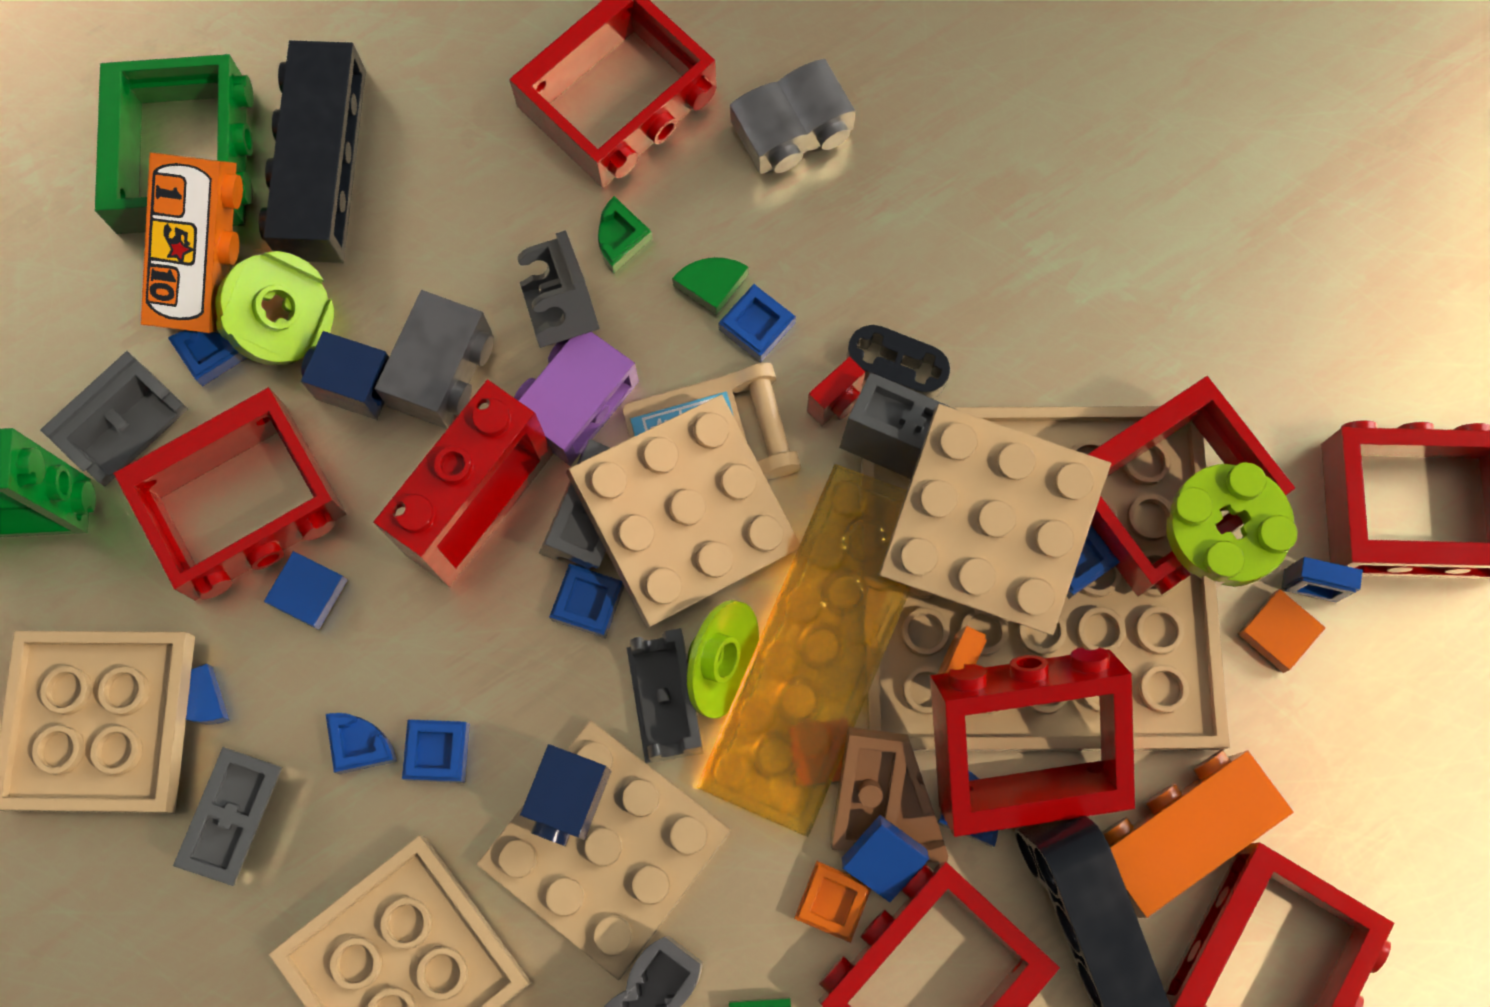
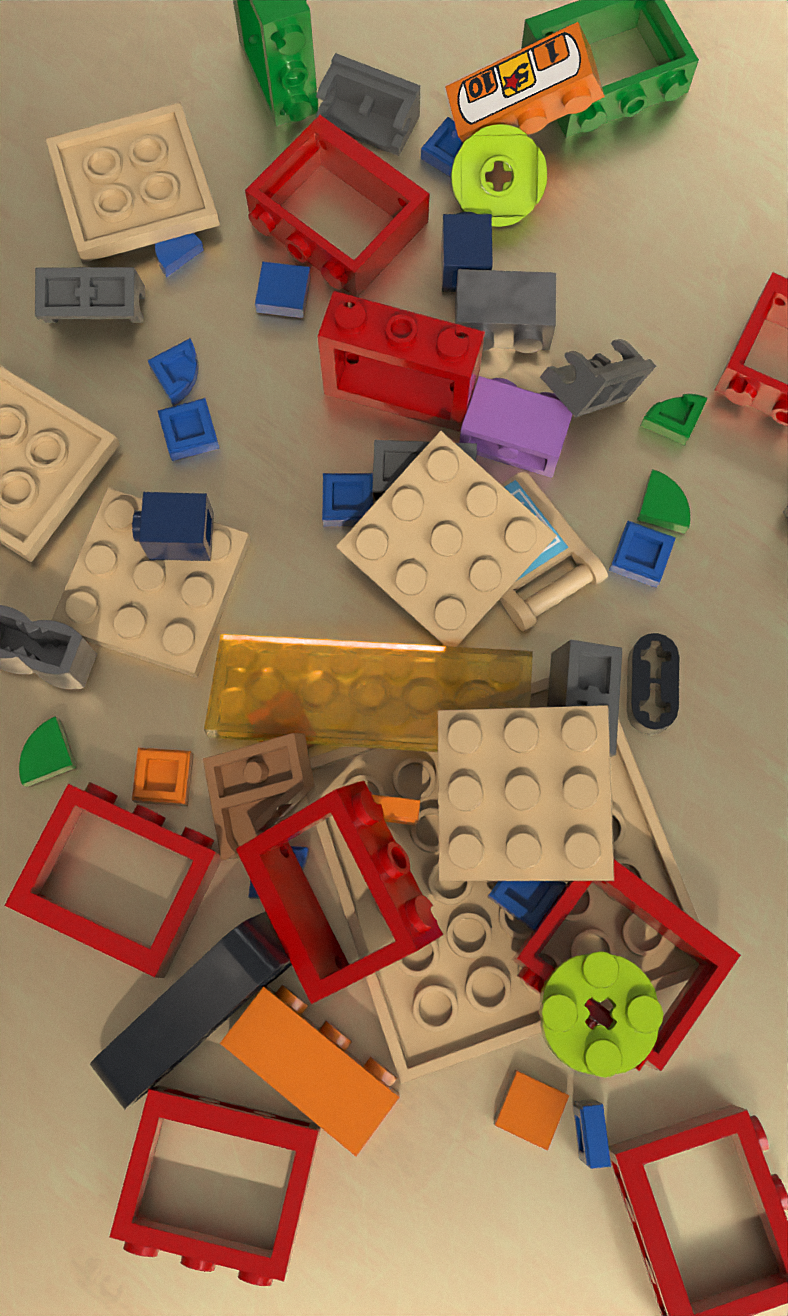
camera: 70 degrees right, 0 degrees up
black brick [258,40,366,263] -> none
dark grey hinge [627,628,704,764] -> none
lime dish [687,600,759,718] -> none
red plate [807,356,865,426] -> none
blue tile [841,815,929,902] -> none

